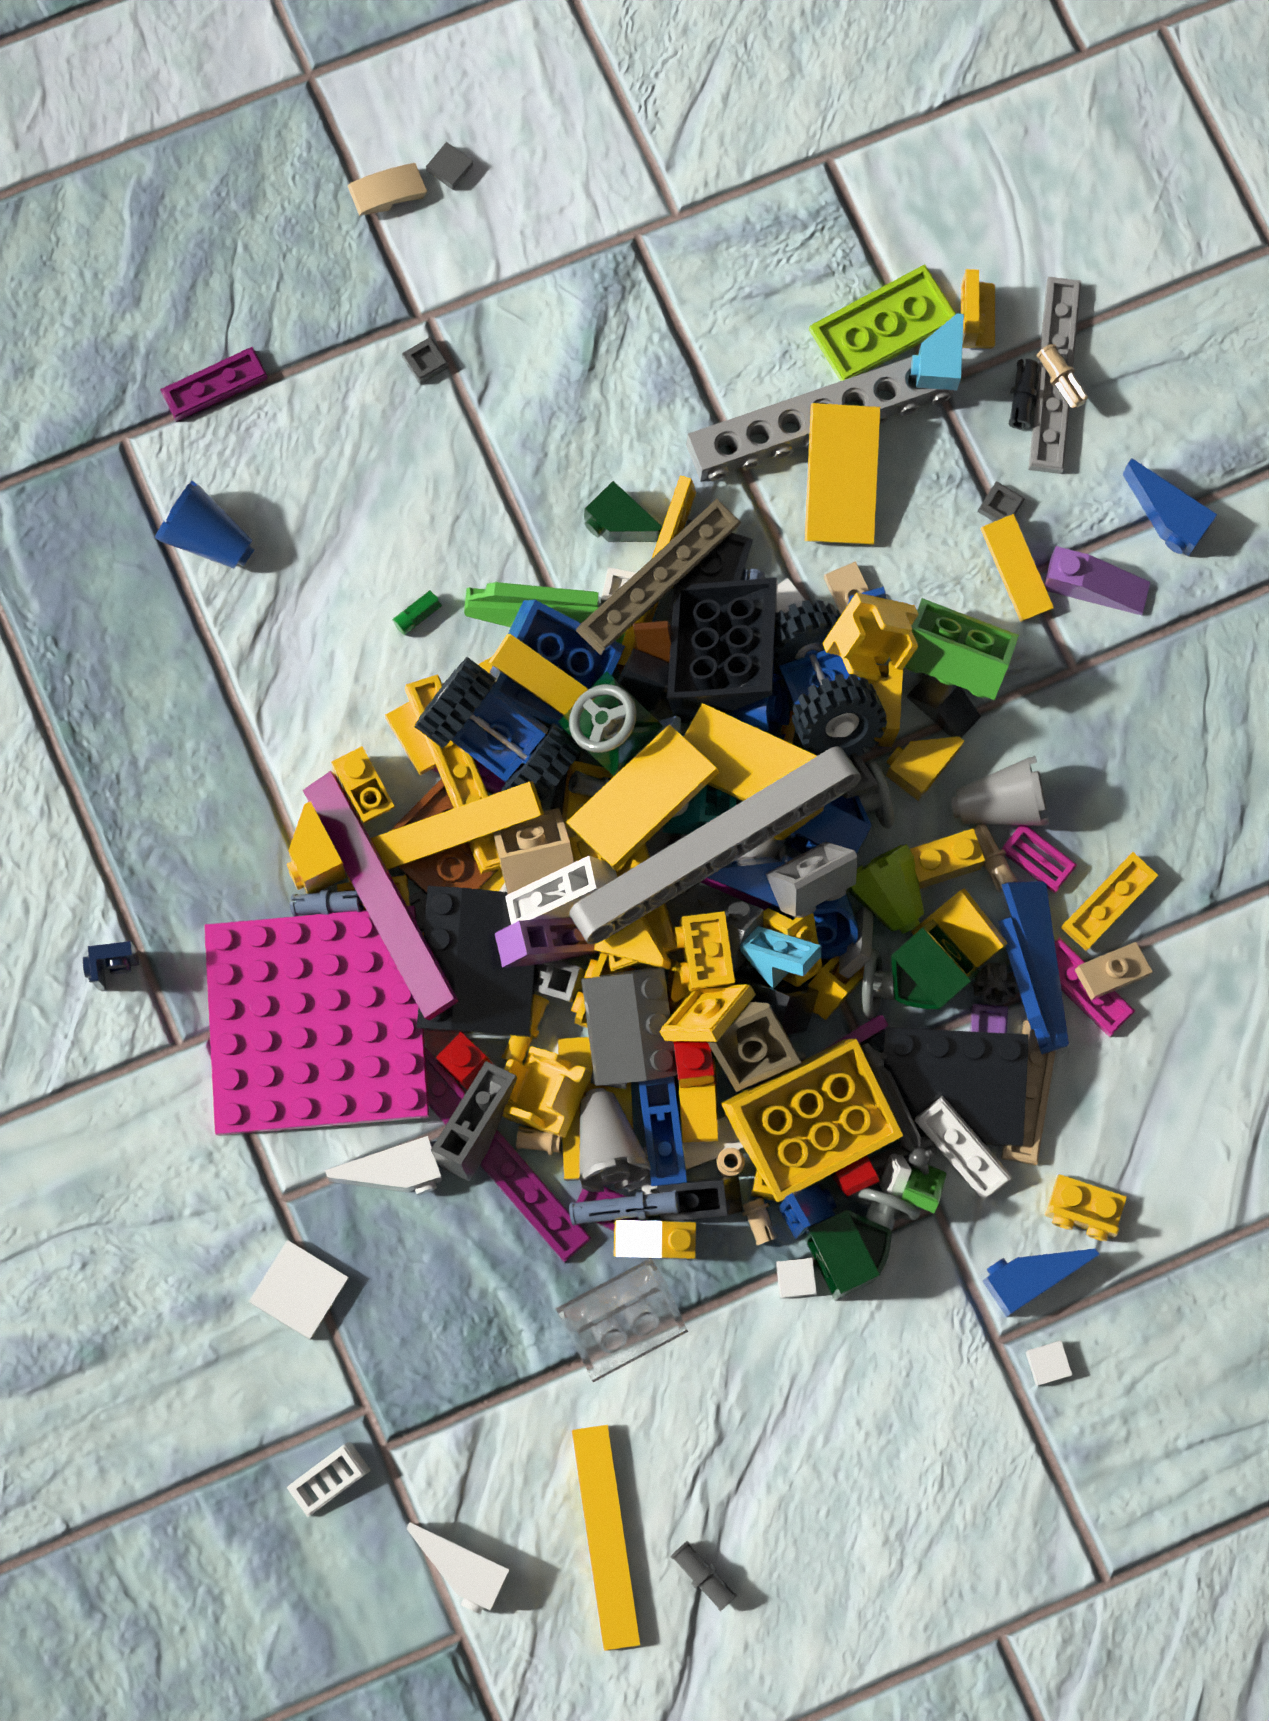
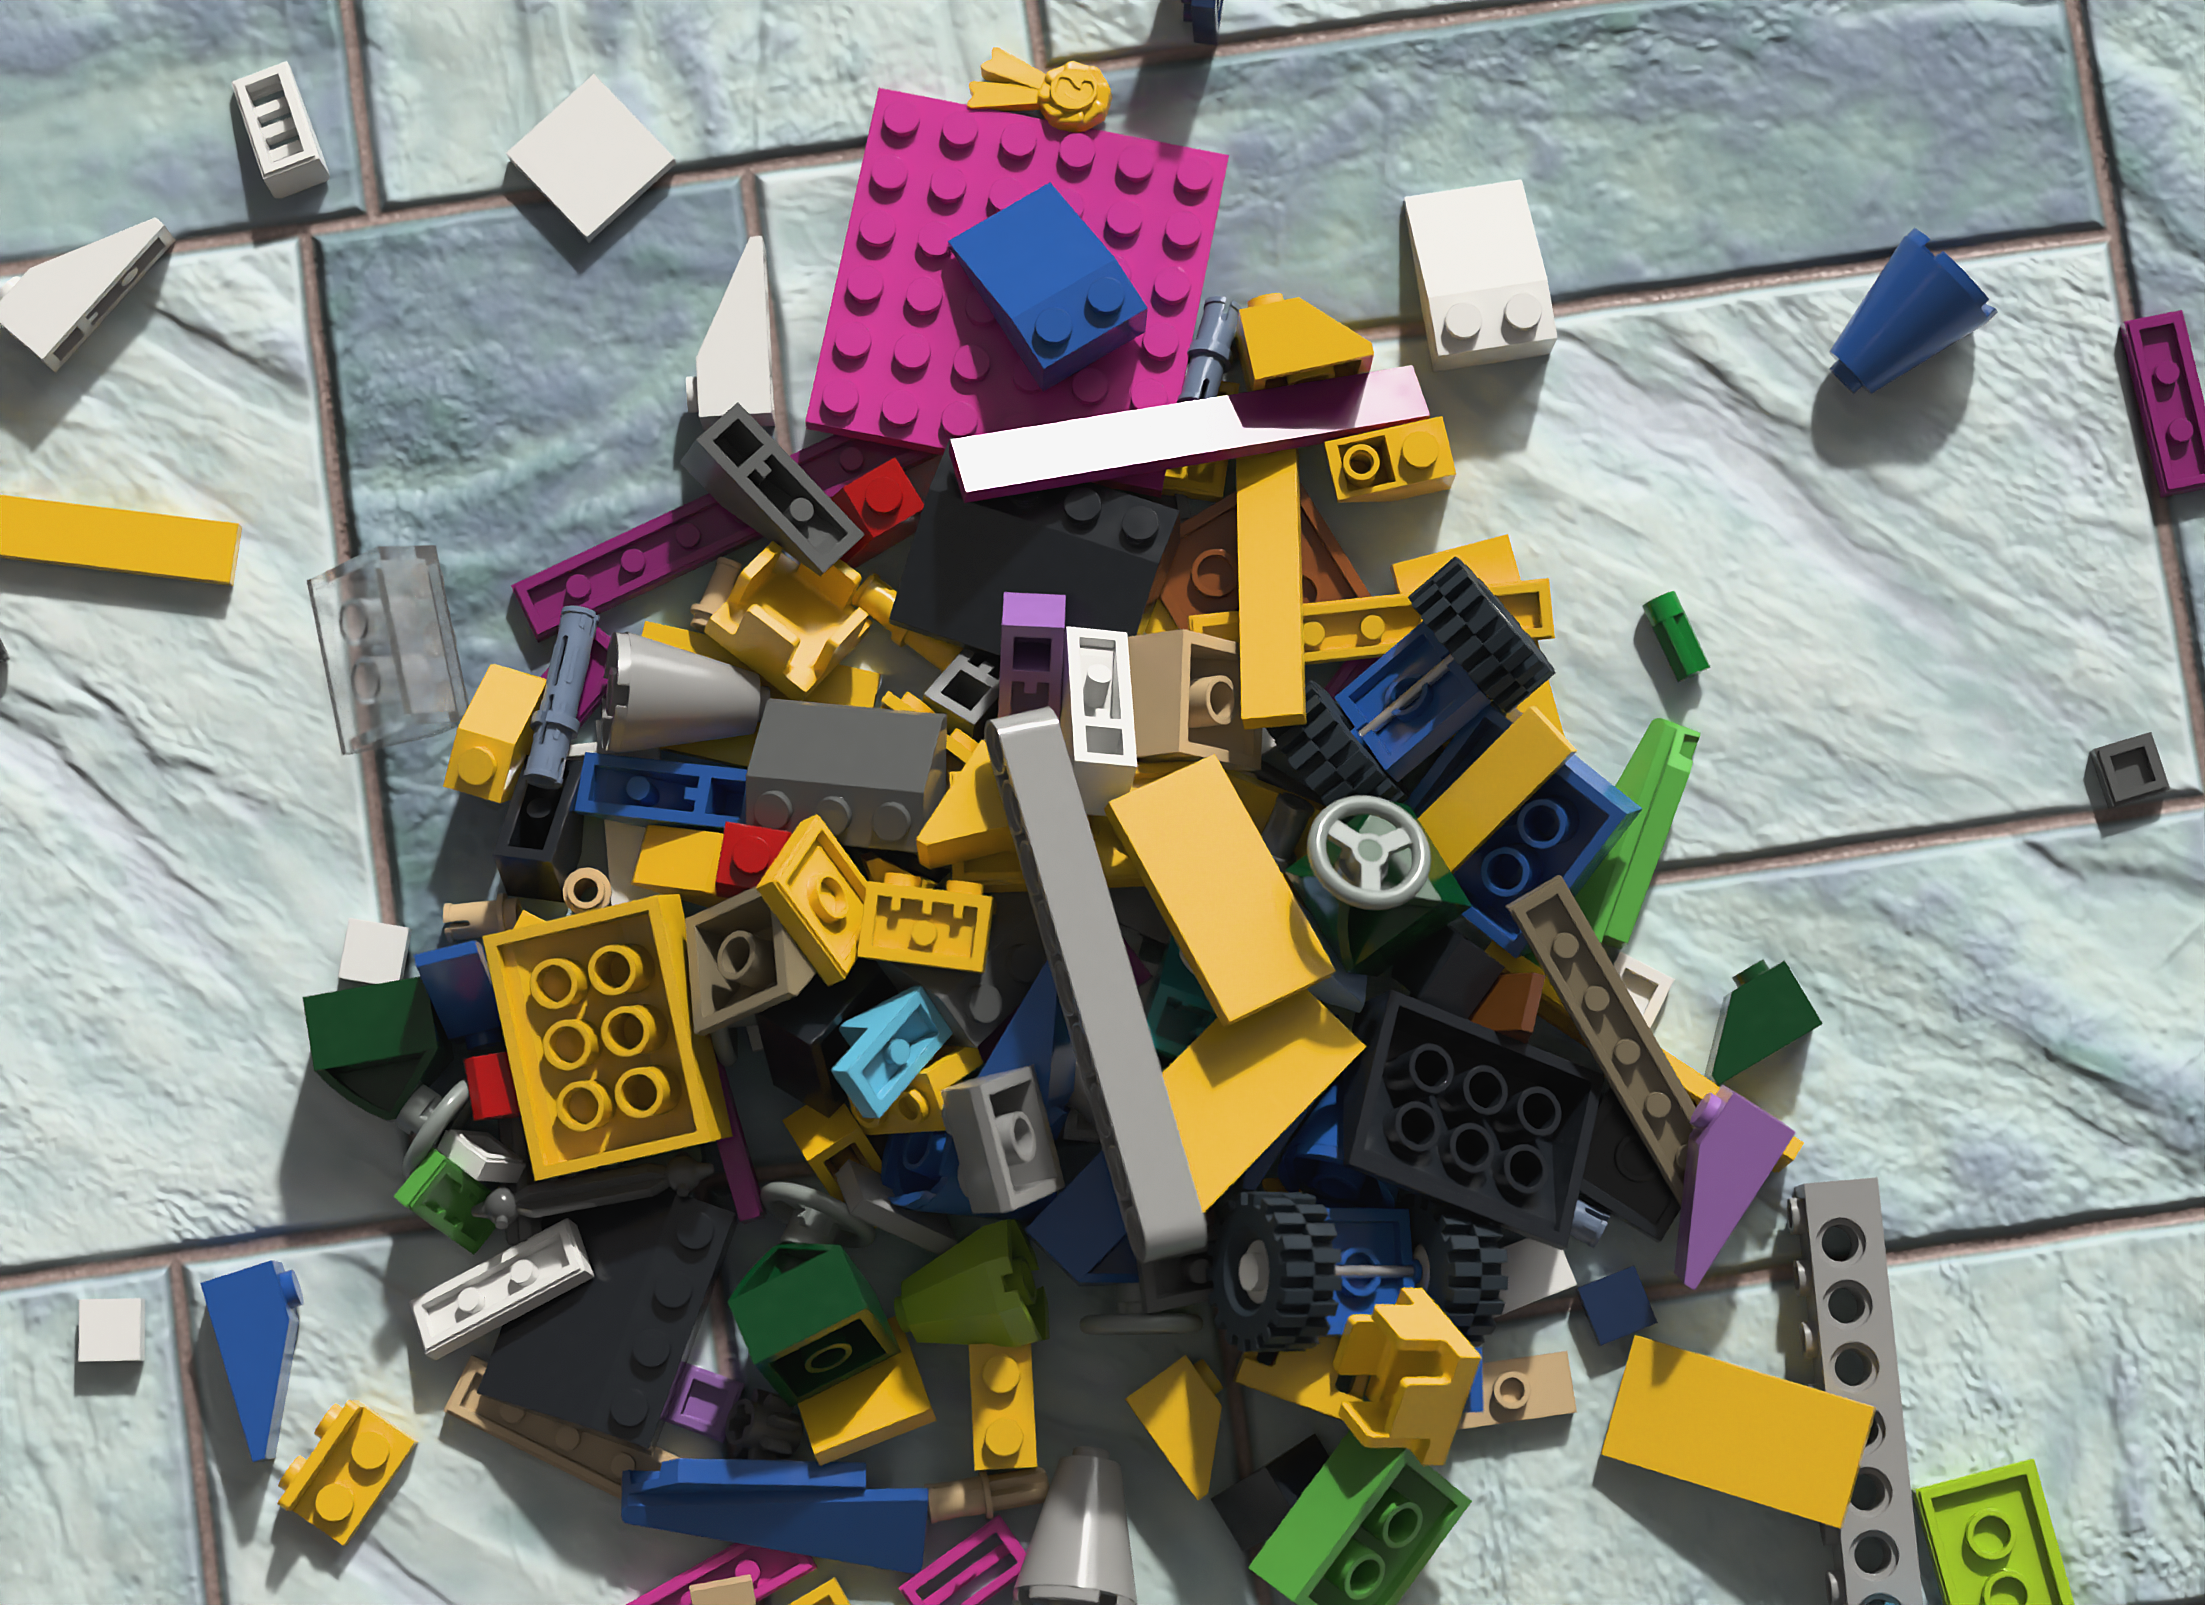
camera: 110 degrees right, 5 degrees up
none -> blue slope [948,182,1148,392]
none -> yellow piece [967,47,1112,133]
none -> white slope [1403,180,1558,372]
none -> dark blue tile [1575,1266,1658,1346]
none -> medium lavender slope [1674,1084,1796,1290]

